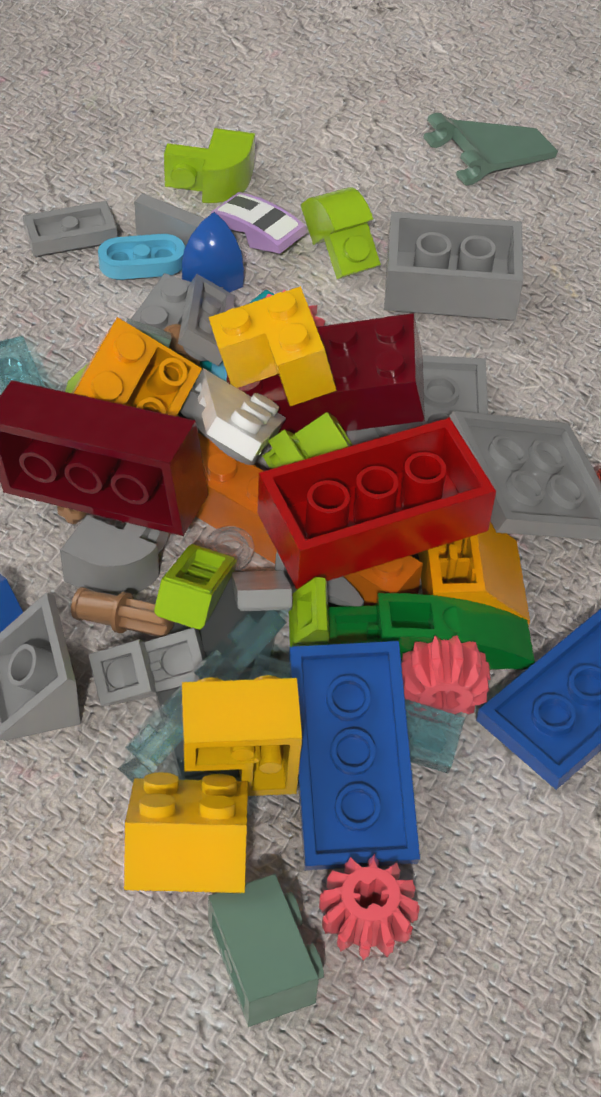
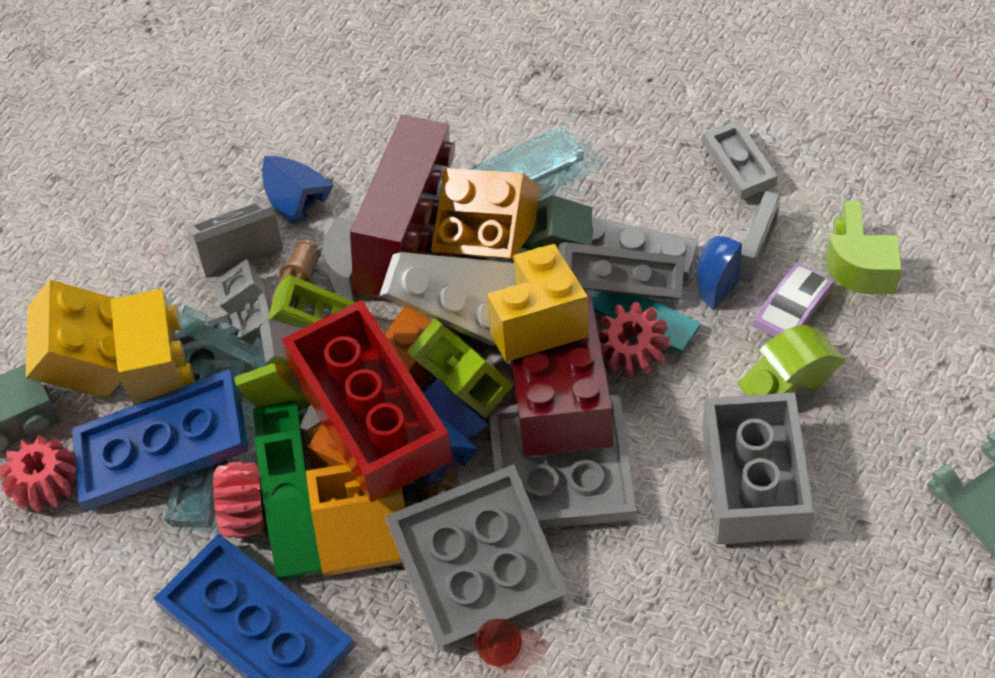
camera: 90 degrees right, 5 degrees up
medium azure plate [98,234,185,280] -> none

